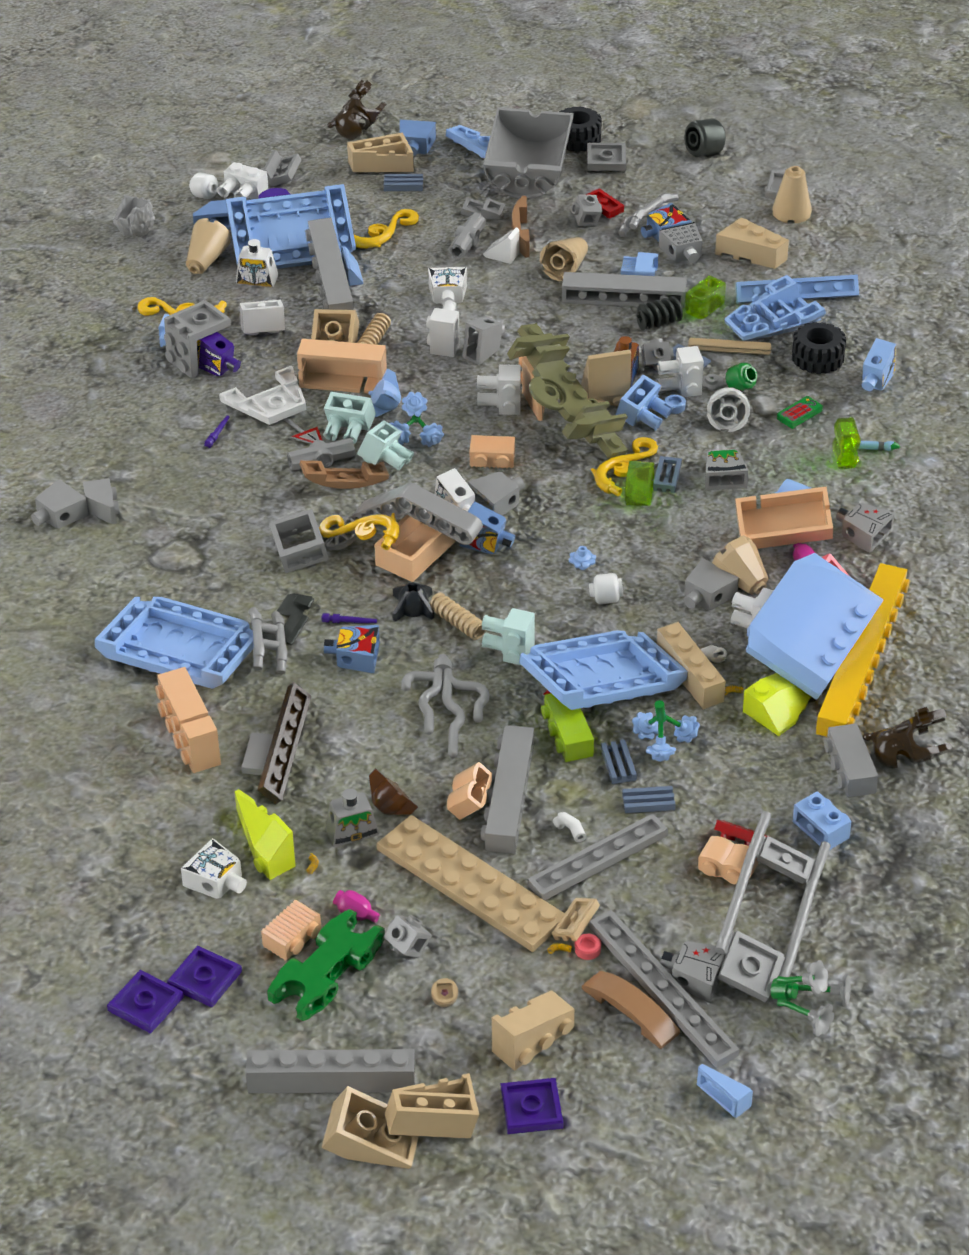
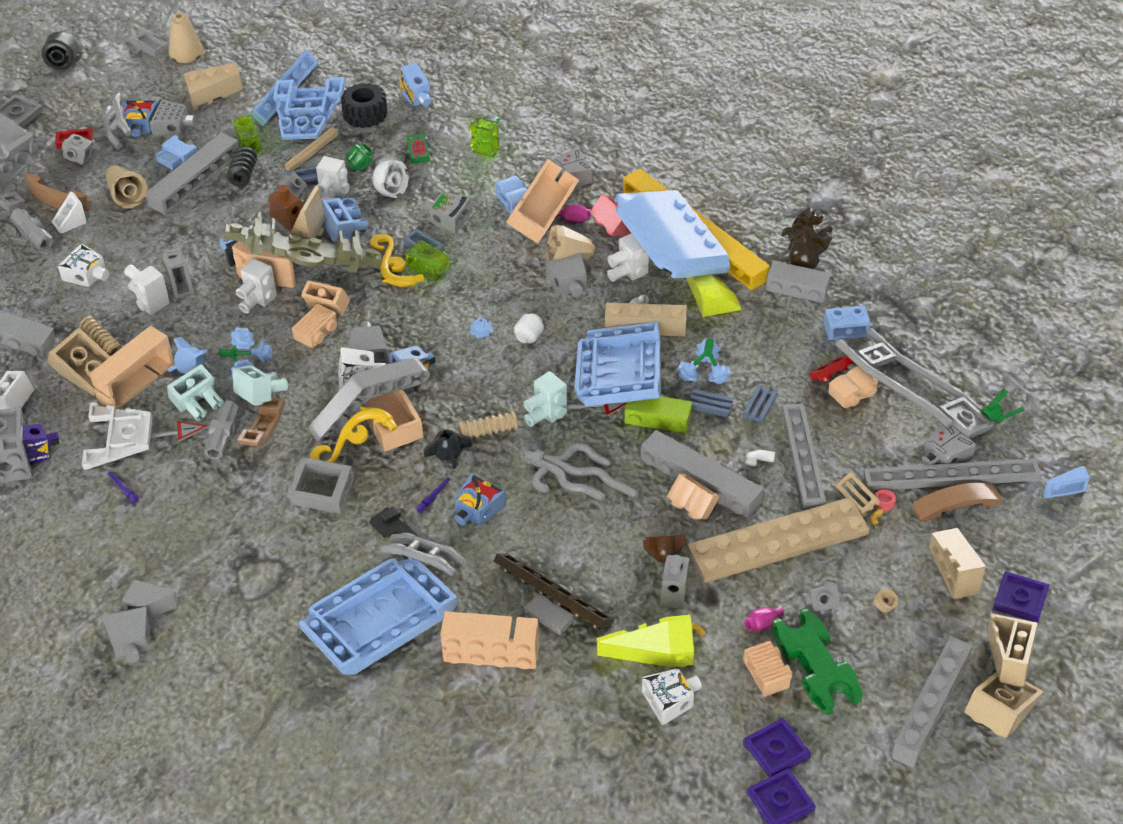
camera: 60 degrees left, 5 degrees up
none -> light nougat brick [301,280,350,315]

